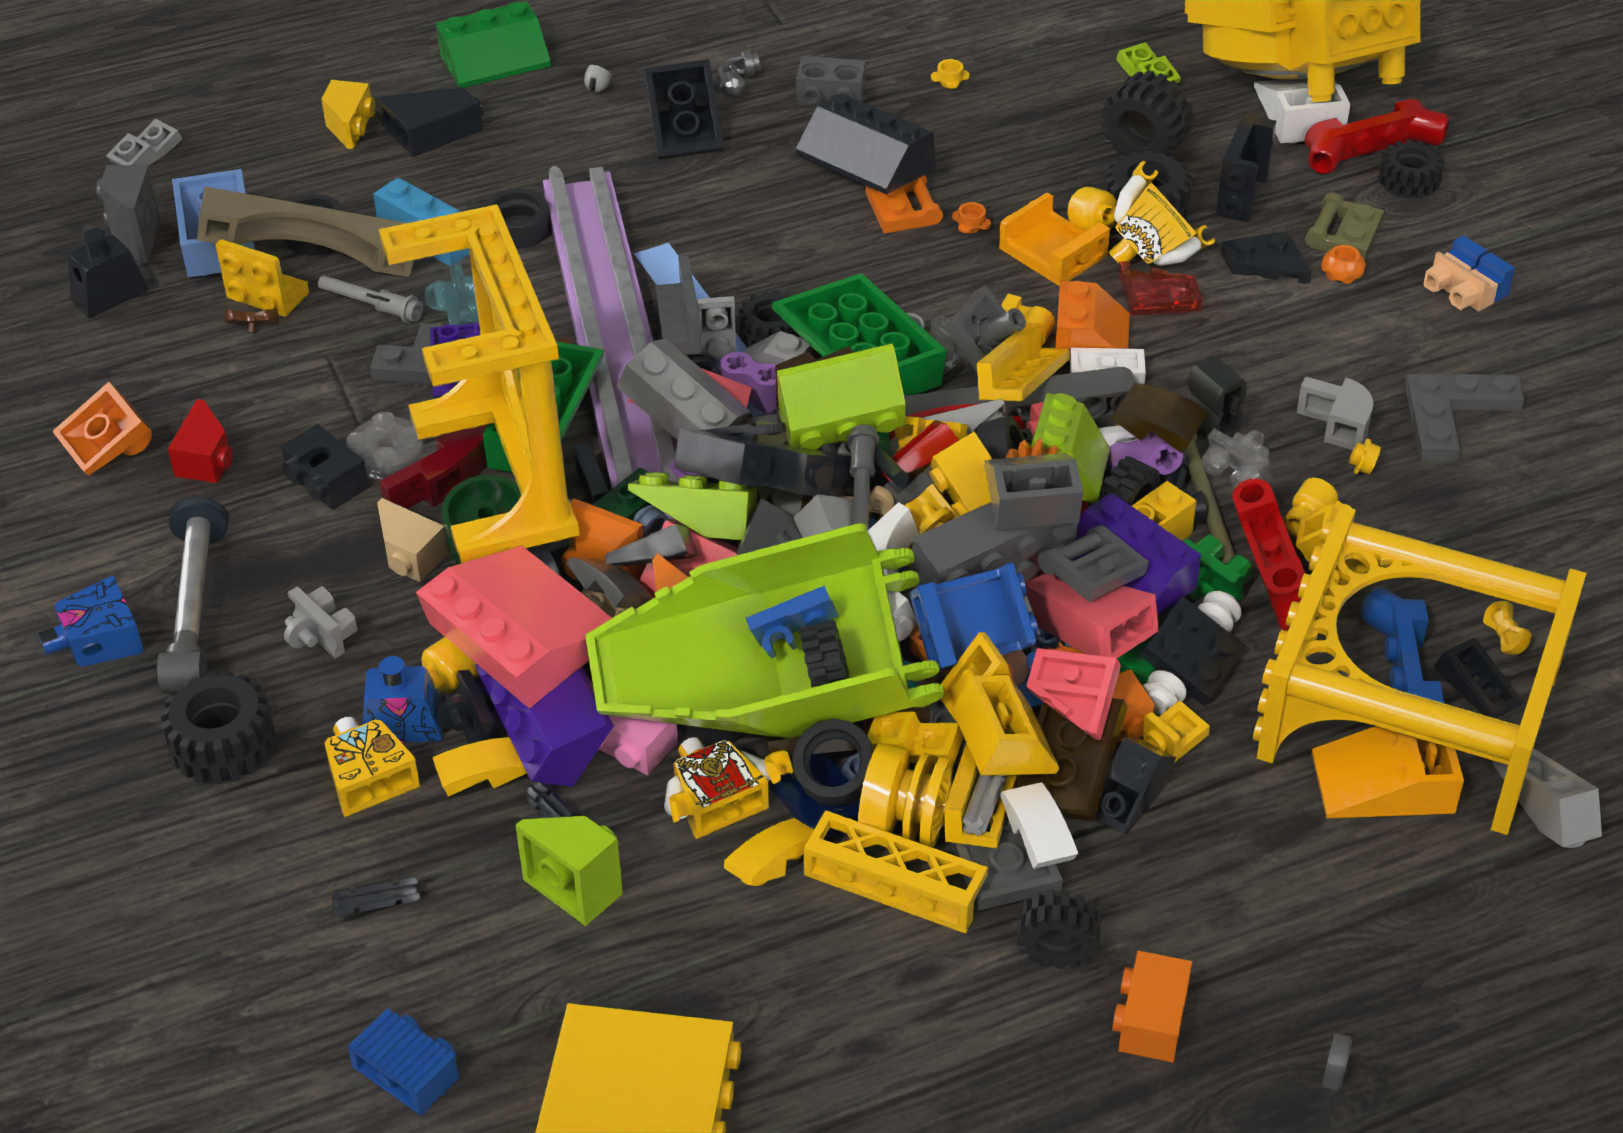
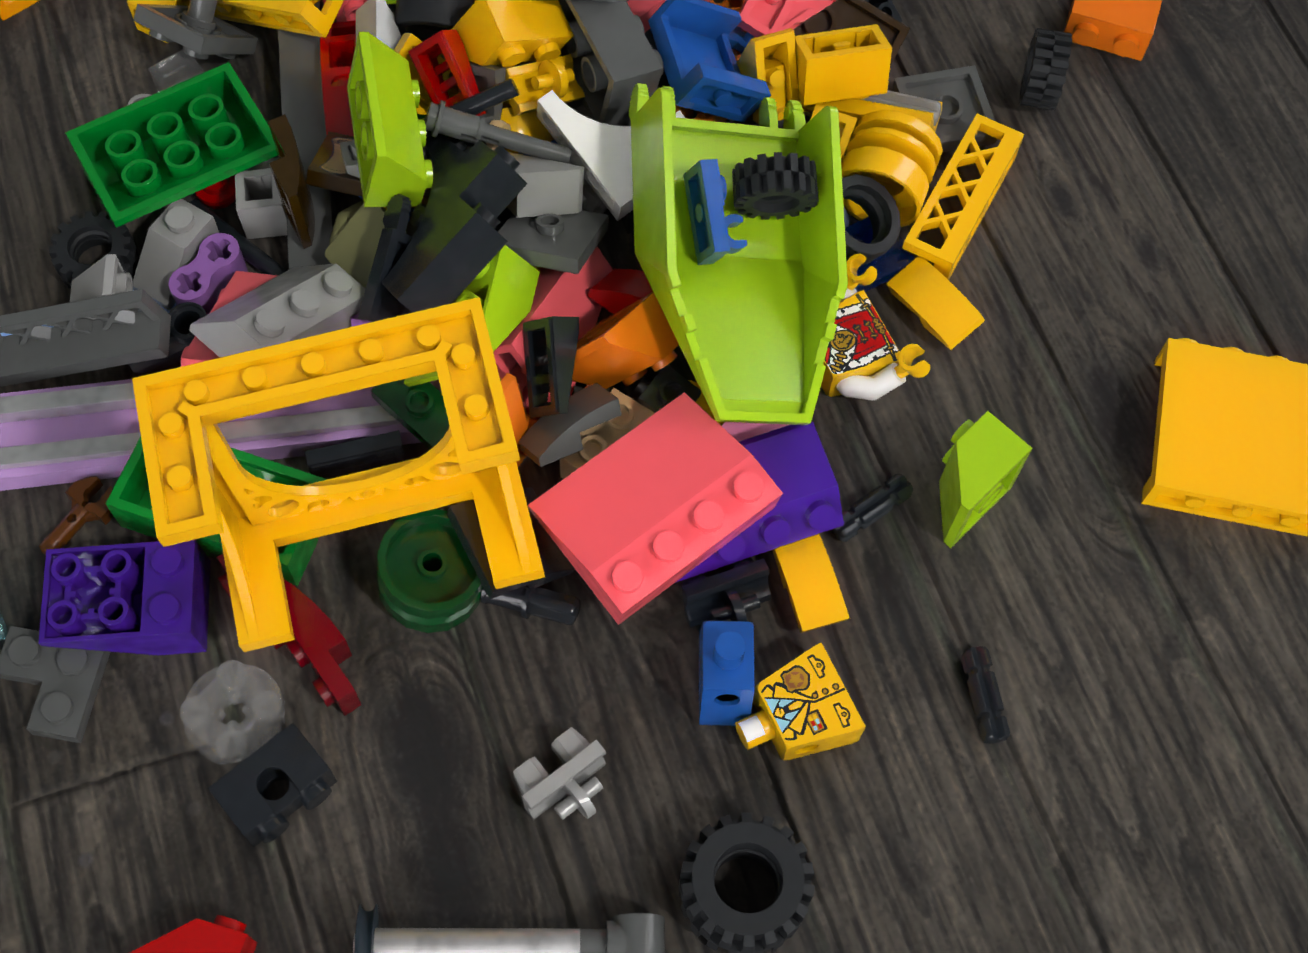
camera: 90 degrees left, 20 degrees up
blue brick [347,1008,459,1115] -> none
tan slope [377,498,449,582] -> none
yellow head [421,637,479,694] -> none
white slope [1000,782,1078,869] -> none

